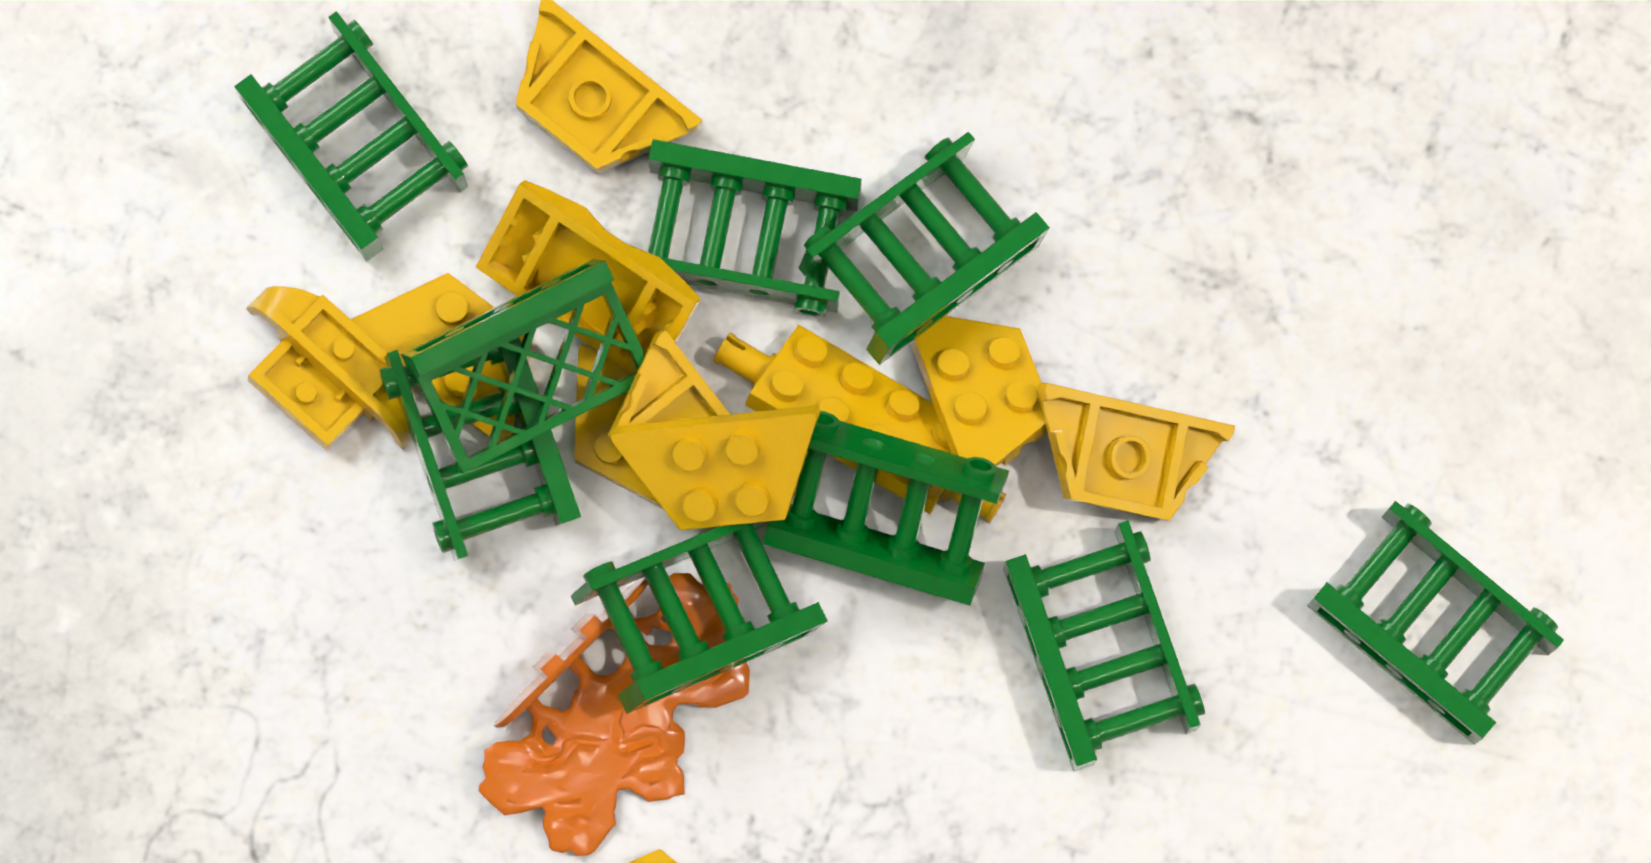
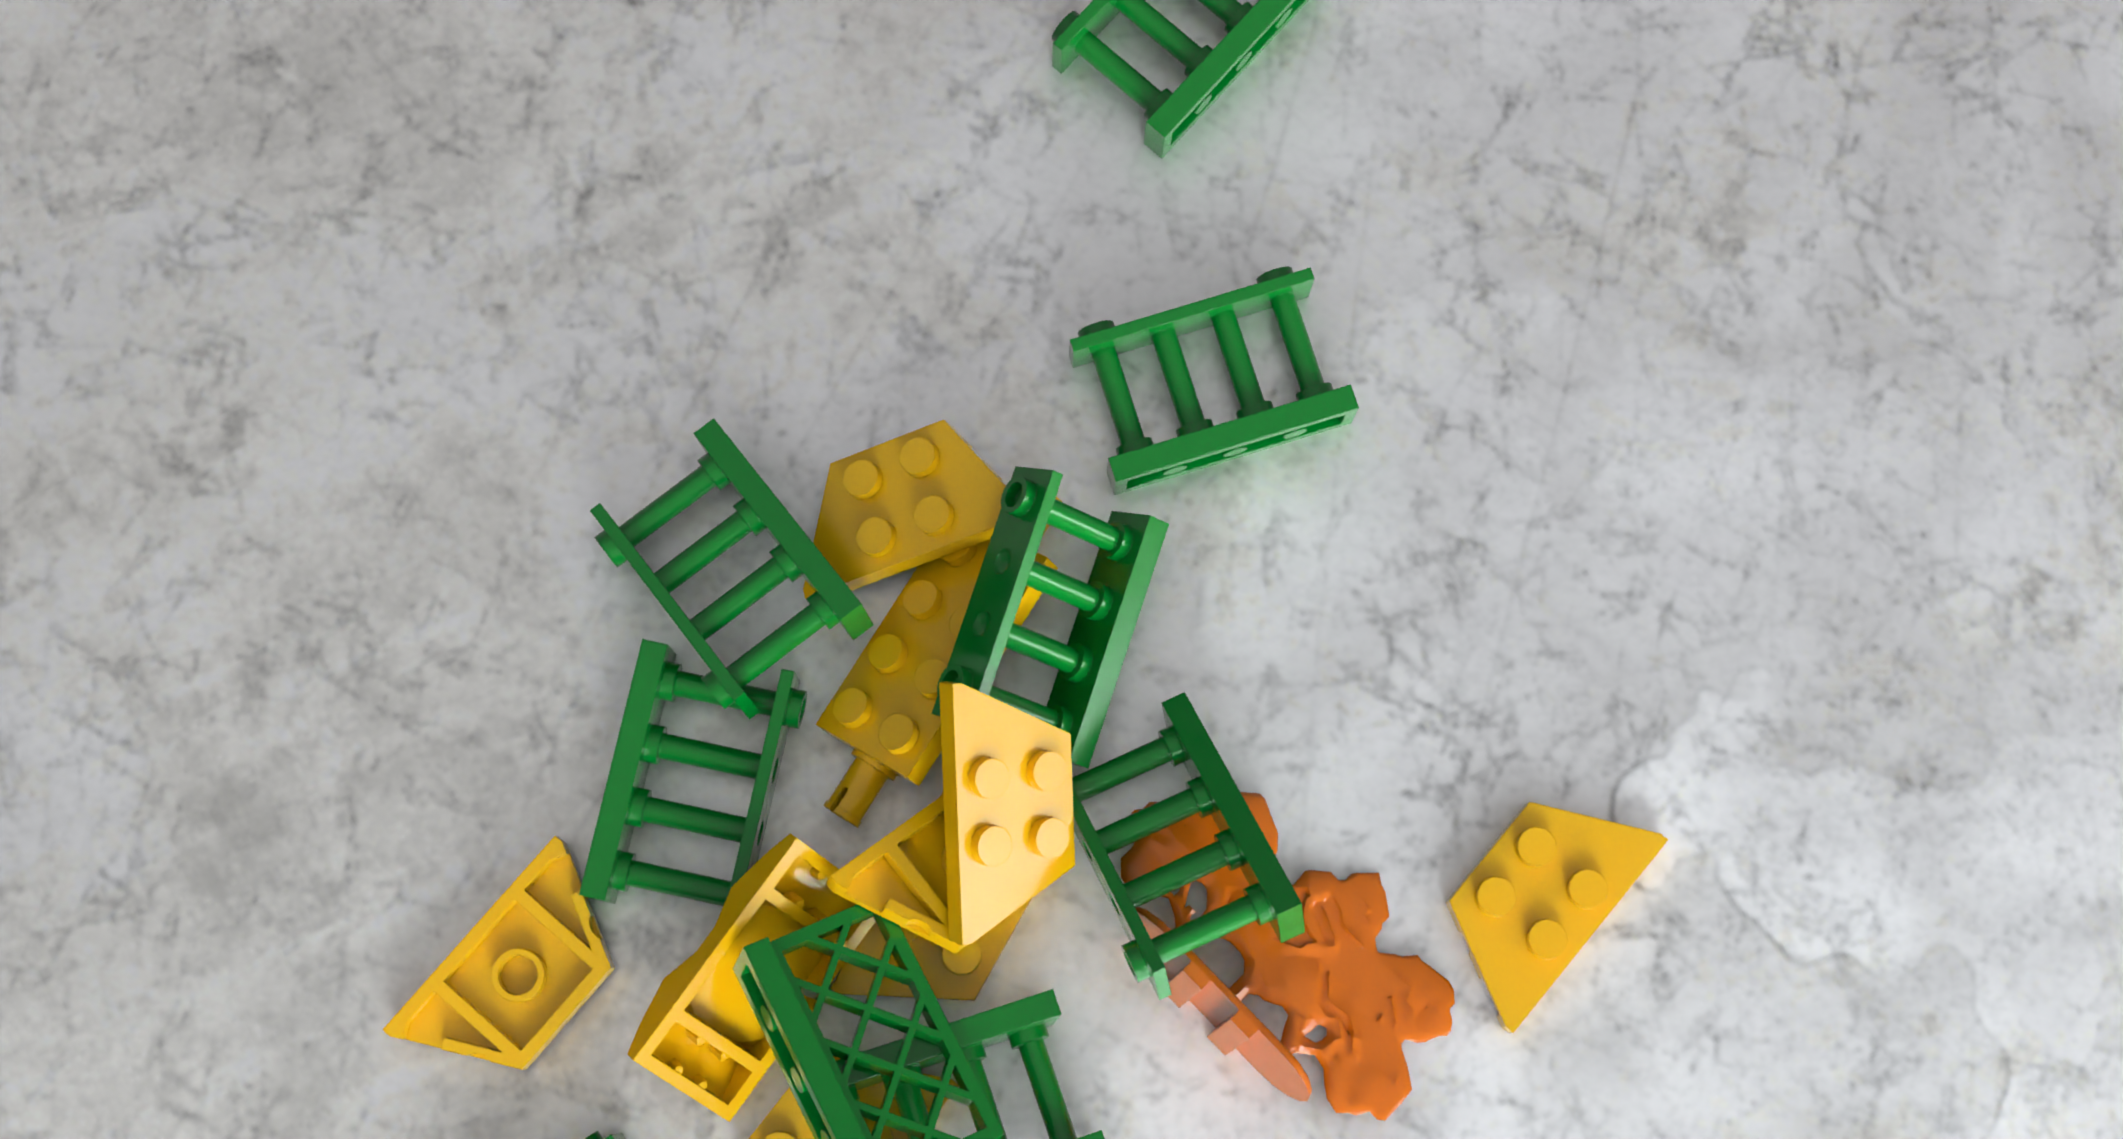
camera: 90 degrees left, 0 degrees up
yellow wing [1037,383,1235,521] -> none

